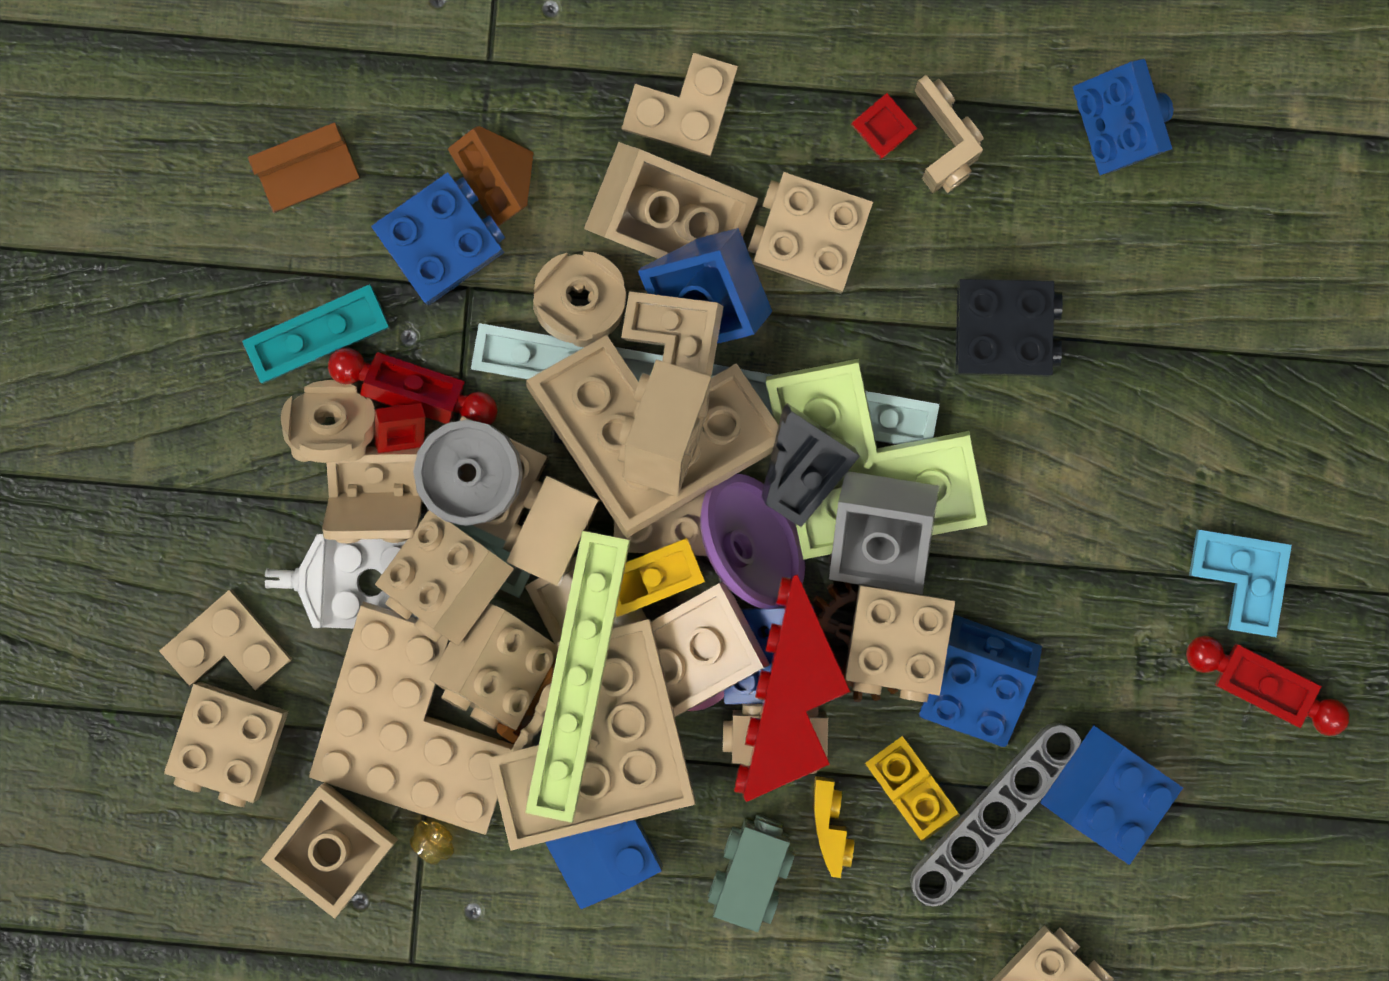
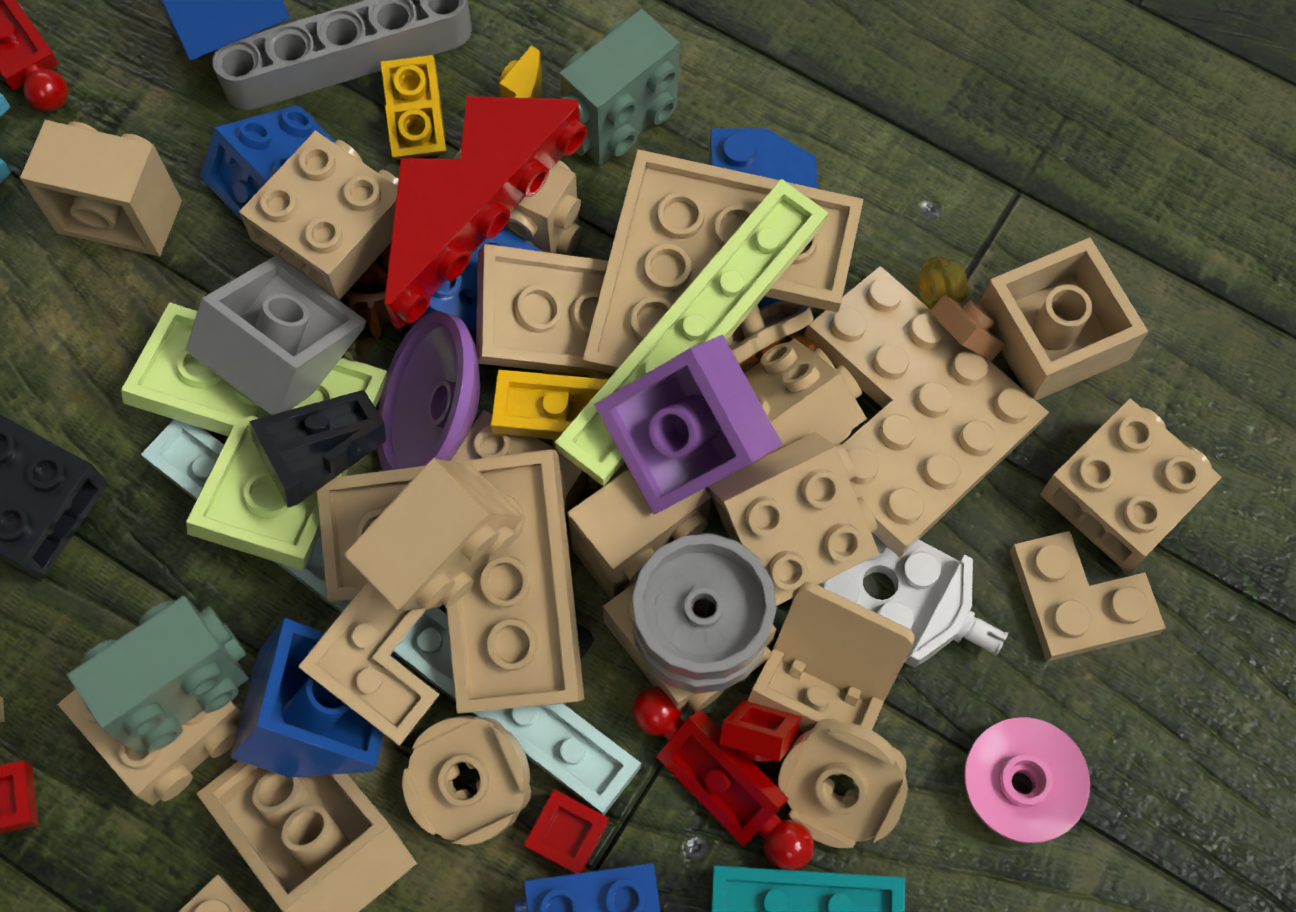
camera: 150 degrees left, 20 degrees down
none -> tan brick [20,120,182,257]
none -> sand green brick [67,595,249,755]
none -> red plate [524,789,610,874]
none -> medium lavender slope [594,334,783,515]
none -> medium nougat plate [930,295,1006,361]
none -> bright pink dish [964,717,1090,844]

